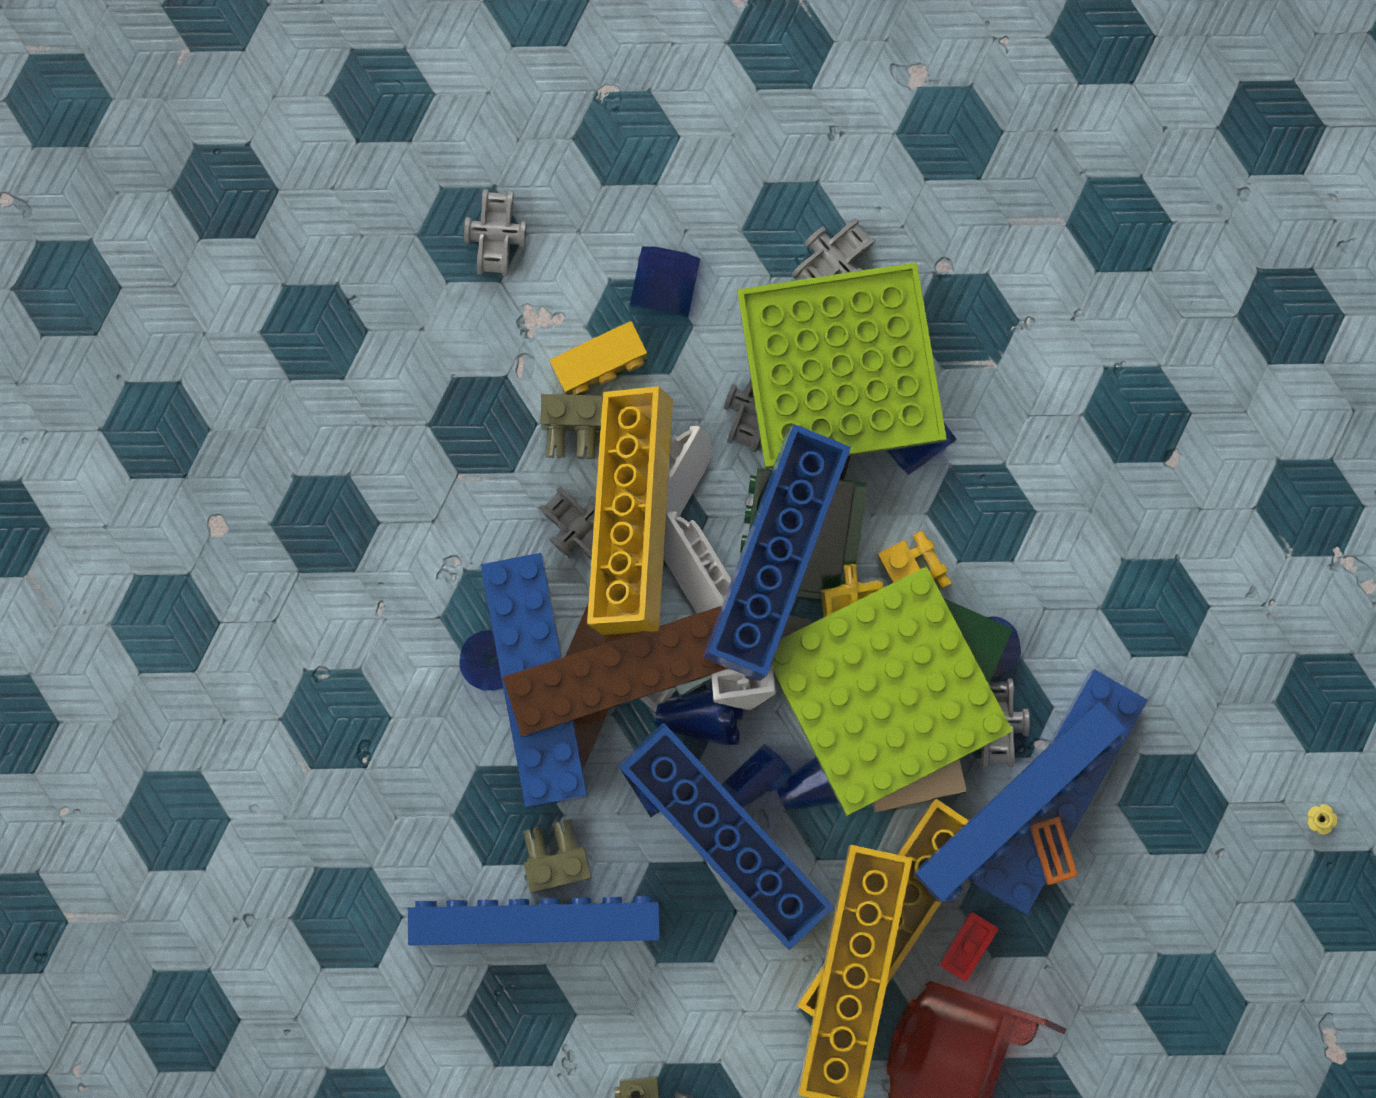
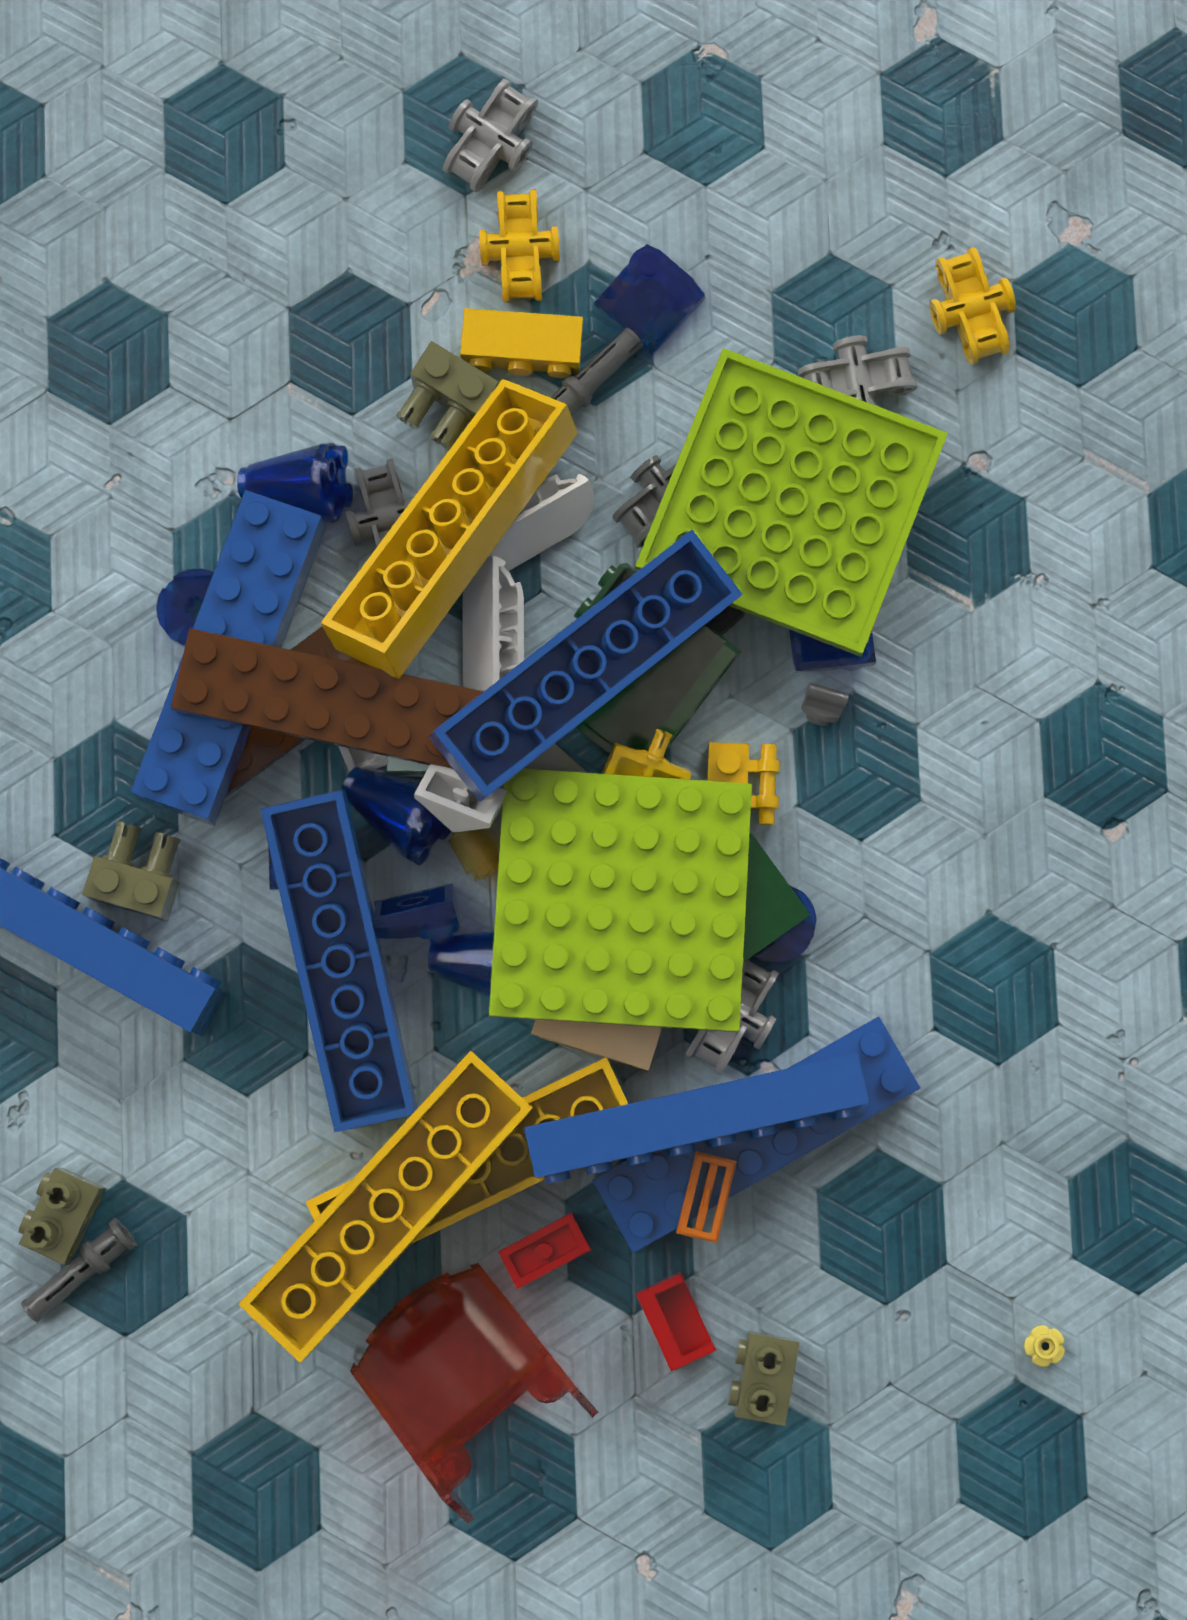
camera: 30 degrees right, 0 degrees up
none -> clear blue cone [237,442,353,523]
none -> clear yellow brick [448,828,499,882]
none -> yellow axle [479,189,560,303]
none -> dark grey pin [551,328,643,416]
none -> red panel [635,1272,716,1371]
none -> olive brick [728,1331,799,1426]
none -> dark grey plate [801,682,848,726]
none -> yellow axle [929,247,1016,365]

